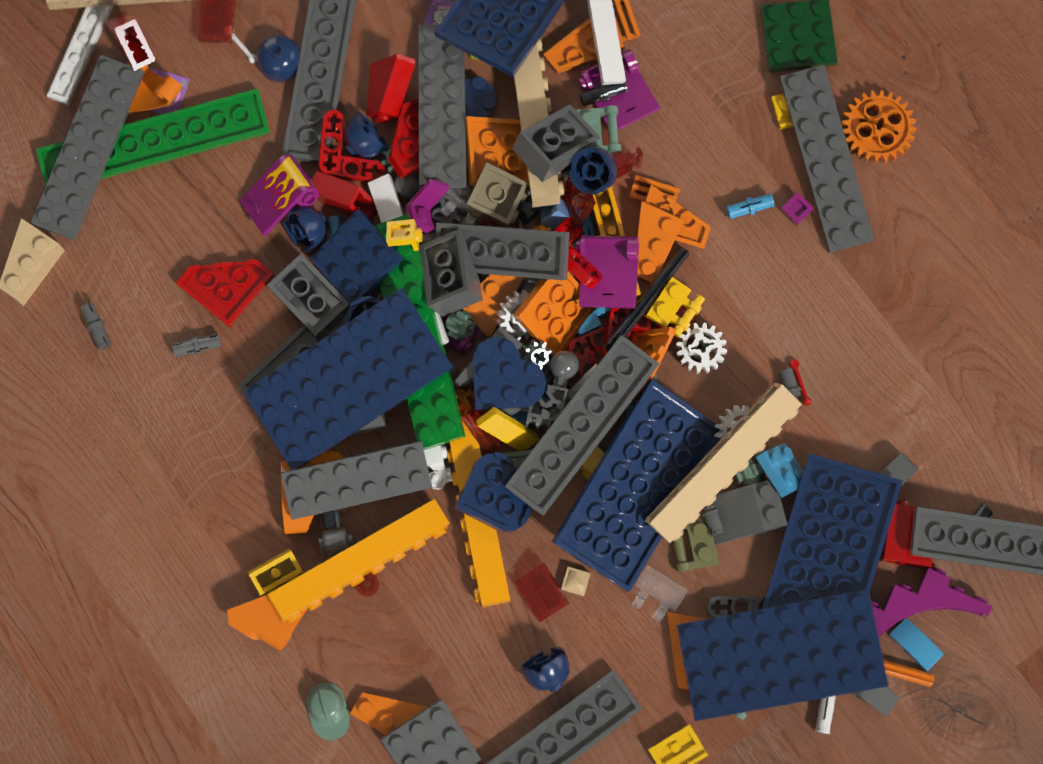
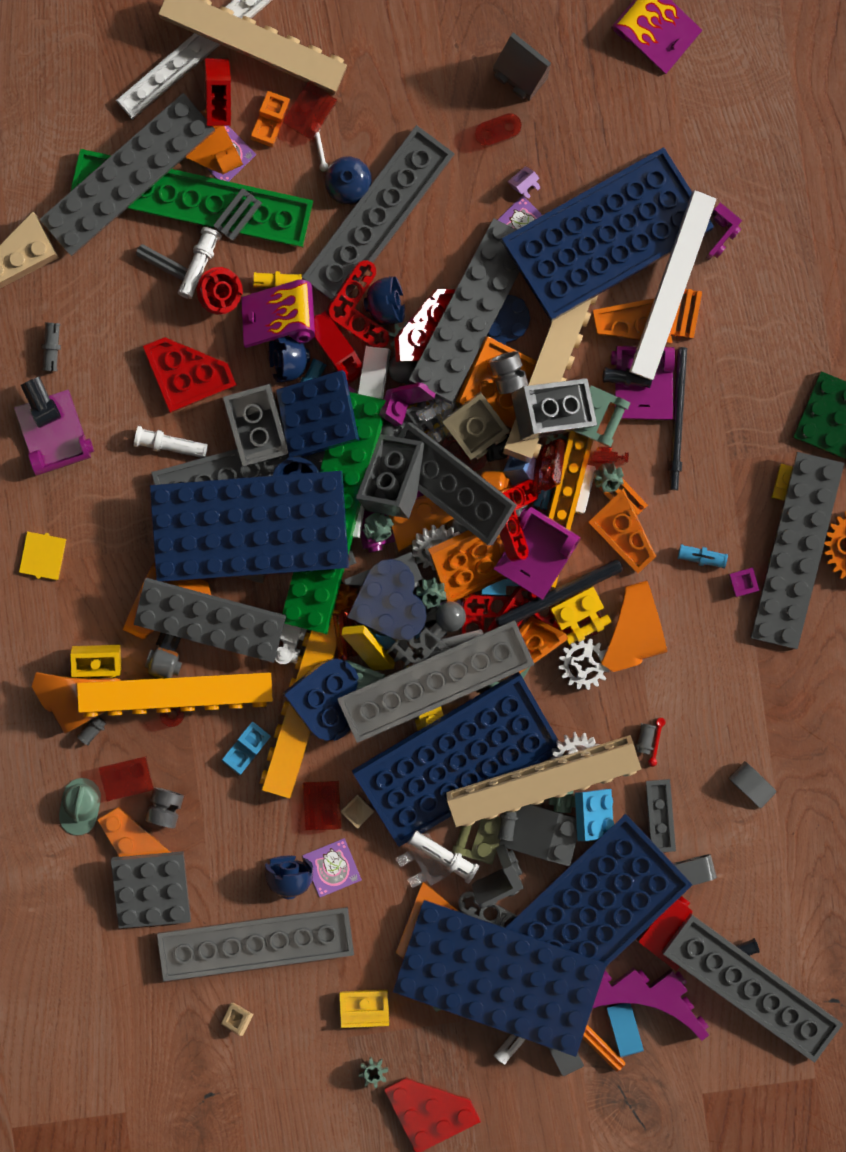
camera: 25 degrees right, 10 degrees up
dark grey pin [172,333,221,358] -> none
red slope [366,53,415,123] -> none
yellow bracket [386,219,423,251] -> none
dark blue cylinder [569,147,617,195] -> none
orange wing [638,201,684,283] -> none
none -> magenta door [14,389,94,476]
none -> yellow piece [19,531,67,580]
none -> black piece [21,376,61,428]
none -> dark grey pin [77,716,107,745]
none -> clear red plate [99,756,154,801]
none -> white pin [134,426,208,458]
none -> dark grey axle [136,244,197,288]
none -> flat silver wheel [145,787,184,828]
none -> white pin [178,227,222,299]
none -> red cone [197,267,243,315]
none -> dark grey tile [213,188,262,241]
none -> dark azure slope [222,721,271,775]
none -> orange slope [251,91,290,148]
none -> yellow pin [253,271,302,288]
none -> sticker [303,838,362,897]
none -> white pin [408,830,479,884]
none -> dark grey bracket [472,844,524,908]
none -> flat silver wheel [489,351,529,394]
none -> white tile [575,465,596,514]
none -> sand green gear [594,463,624,492]
none -> orange panel [601,580,667,672]
none -> dark grey plate [645,779,676,852]
none -> black bar [668,347,688,491]
none -> dark grey panel [728,761,777,808]

